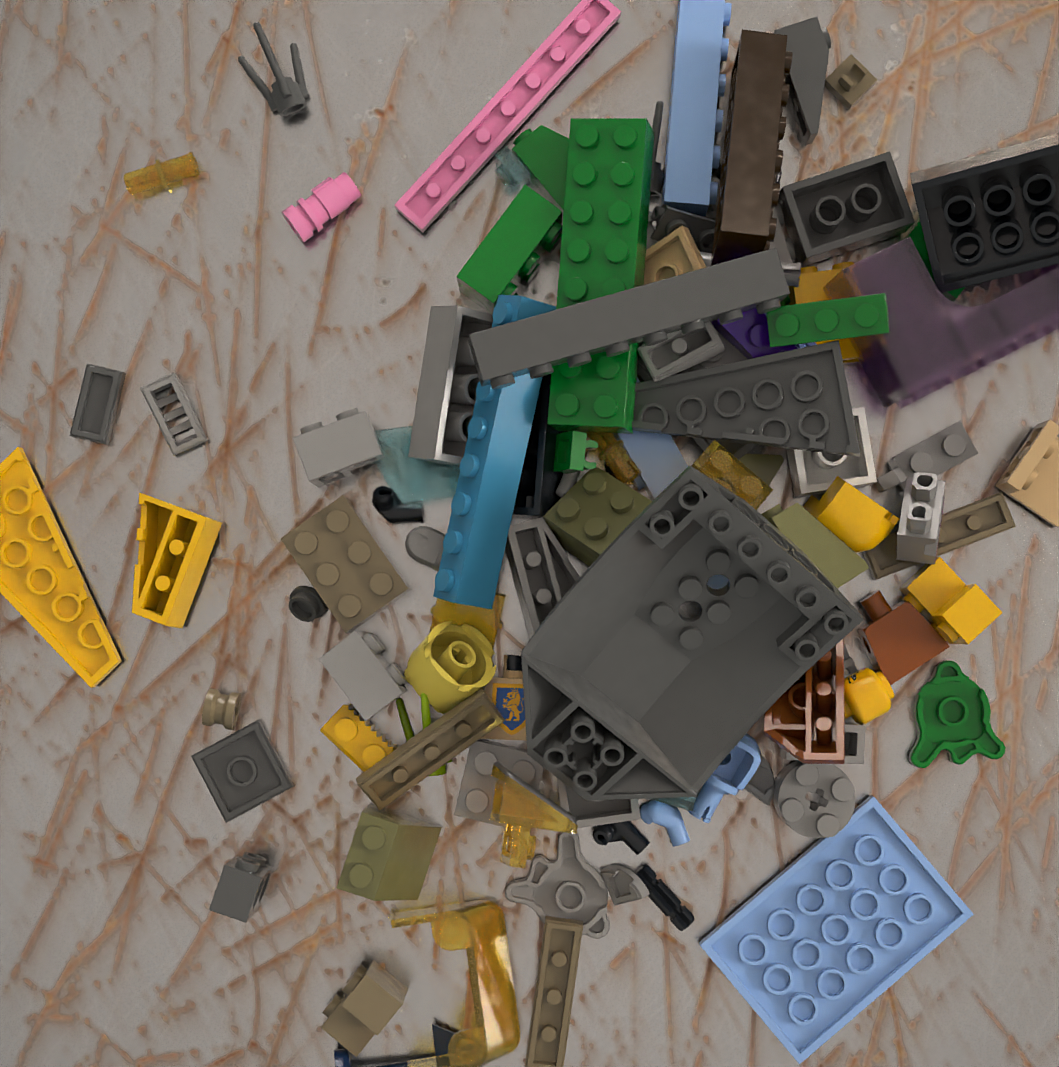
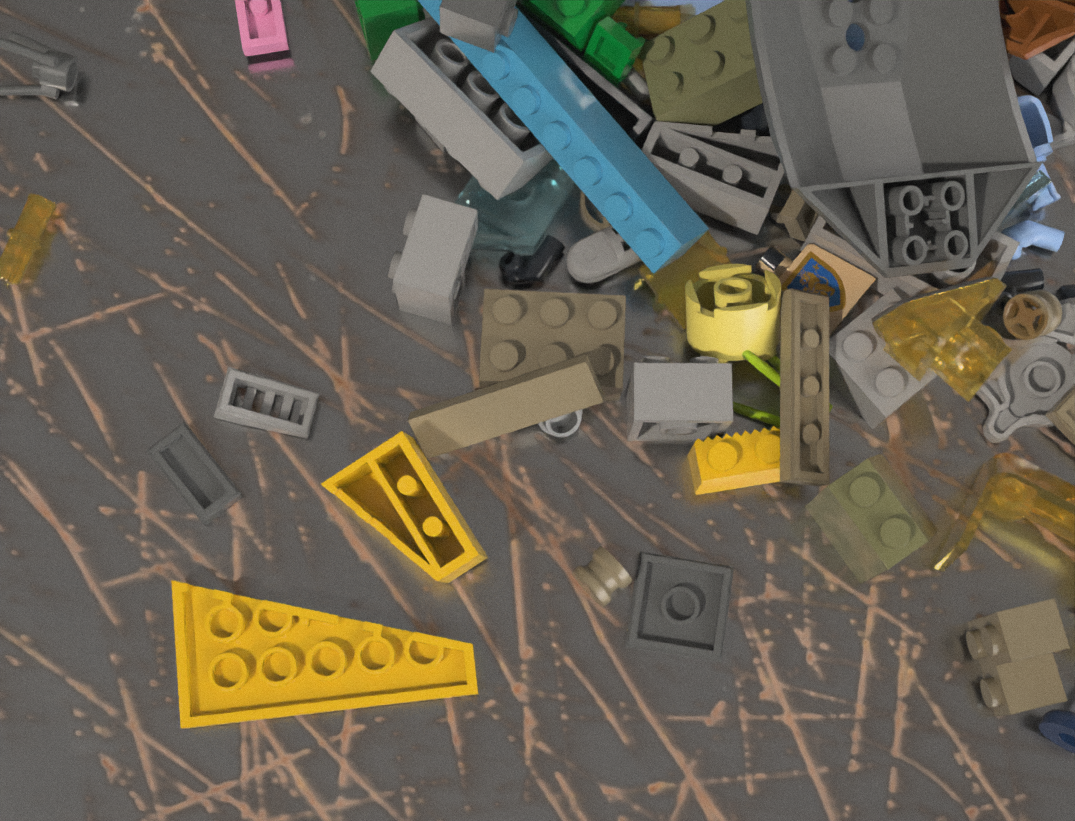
camera: 60 degrees left, 10 degrees down
dark grey brick [209,852,273,923] -> none
bright pink axle [281,172,361,243] -> none
none -> dark tan tile [408,354,604,459]
none -> dark tan wheel [1003,290,1063,340]

